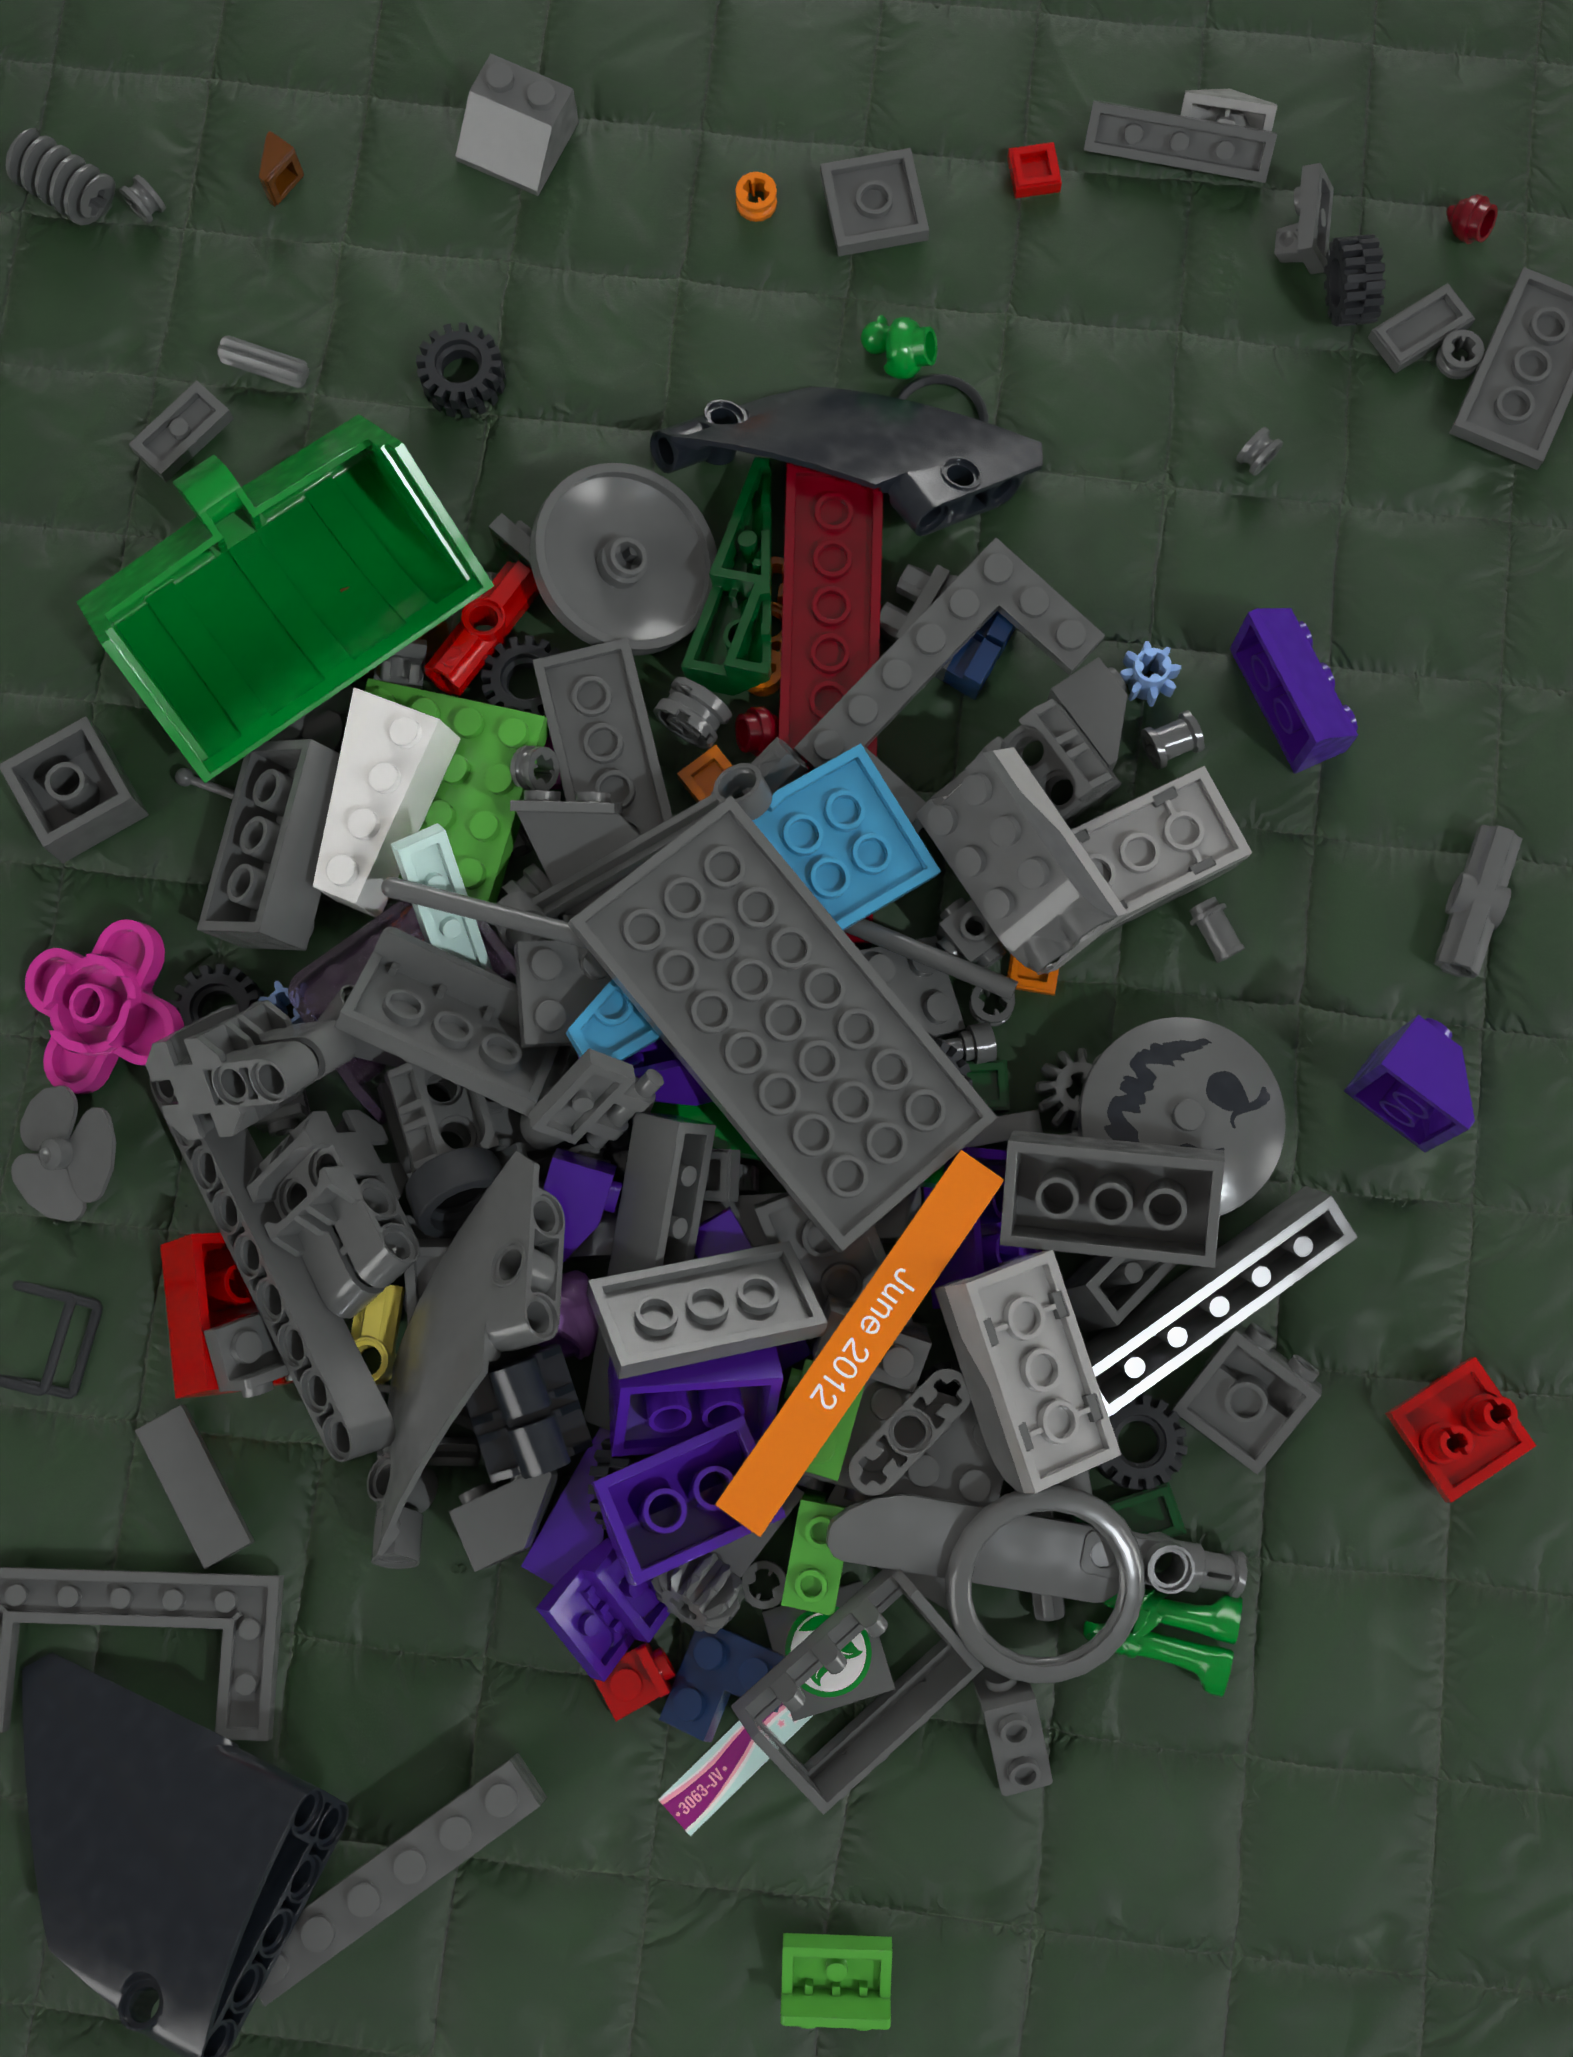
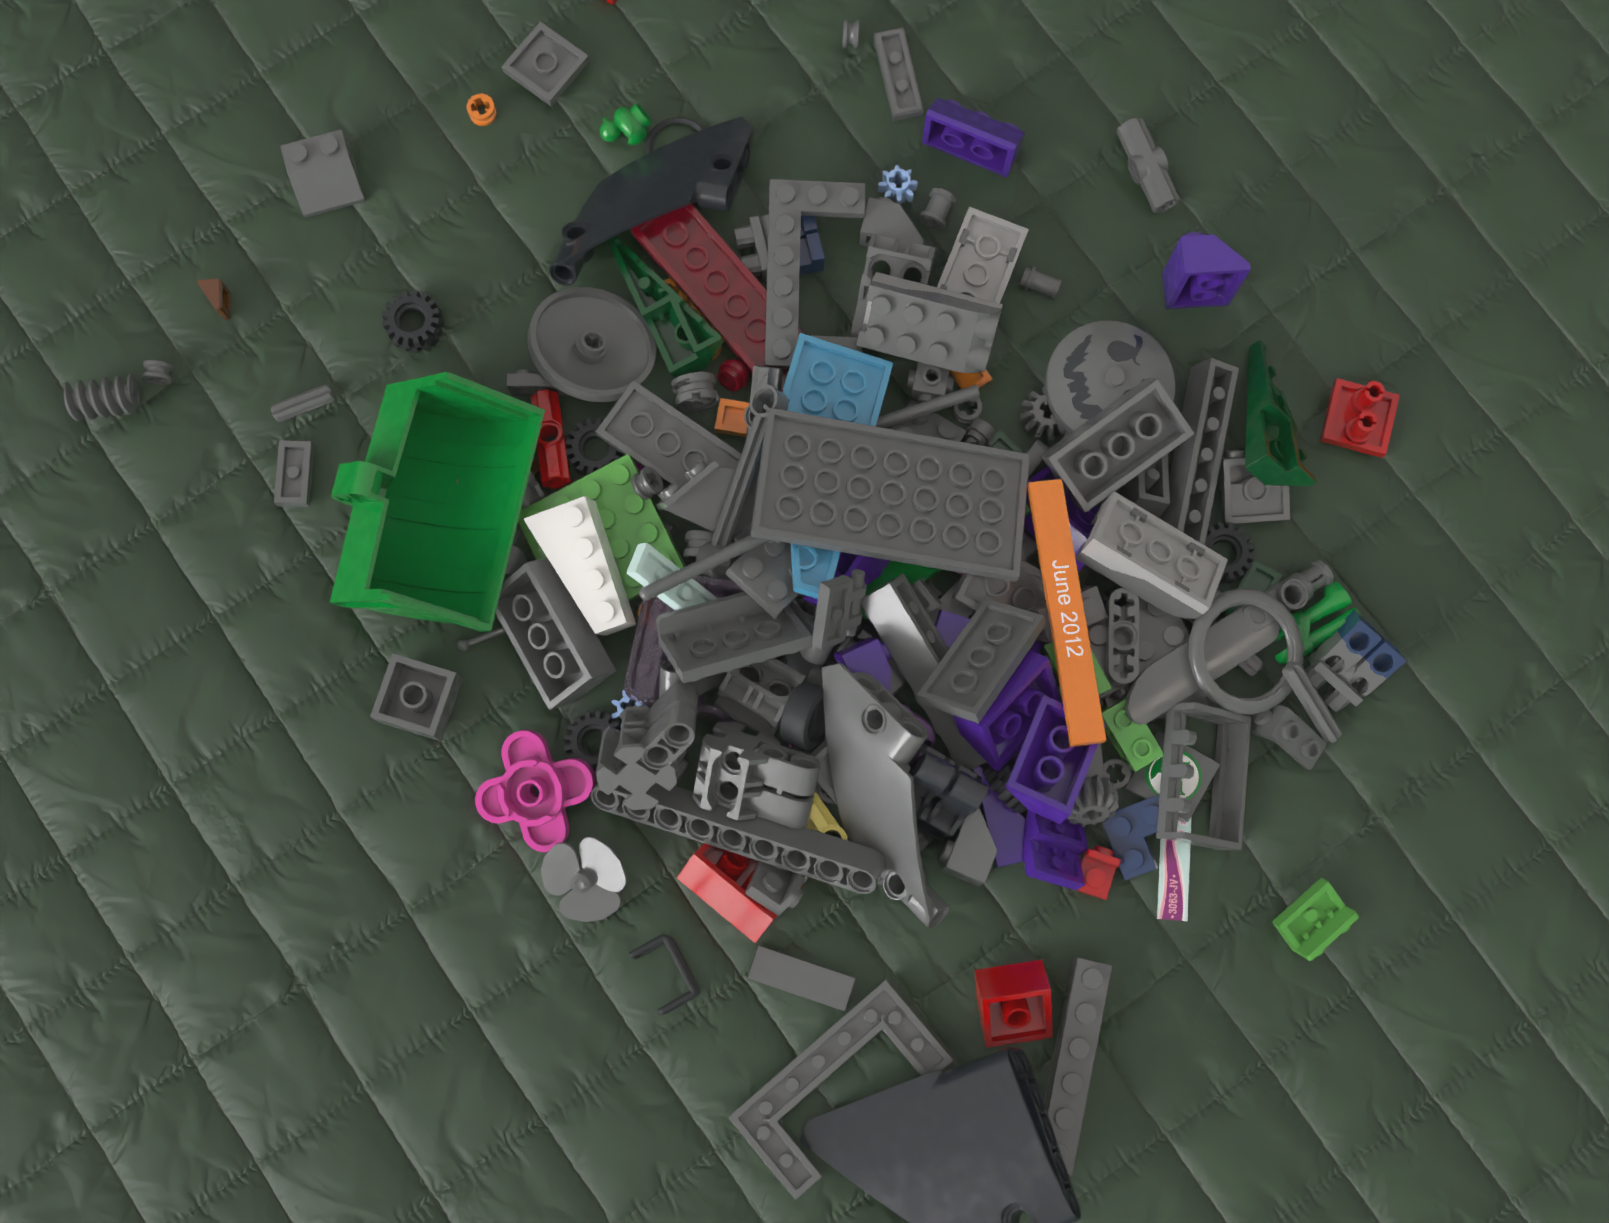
camera: 45 degrees left, 0 degrees up
none -> dark grey tile [873,27,924,121]
none -> red slope [974,960,1053,1048]
none -> dark green wedge [1245,340,1316,487]
none -> dark grey axle [1282,661,1342,743]
none -> dark grey hips [1305,610,1406,713]

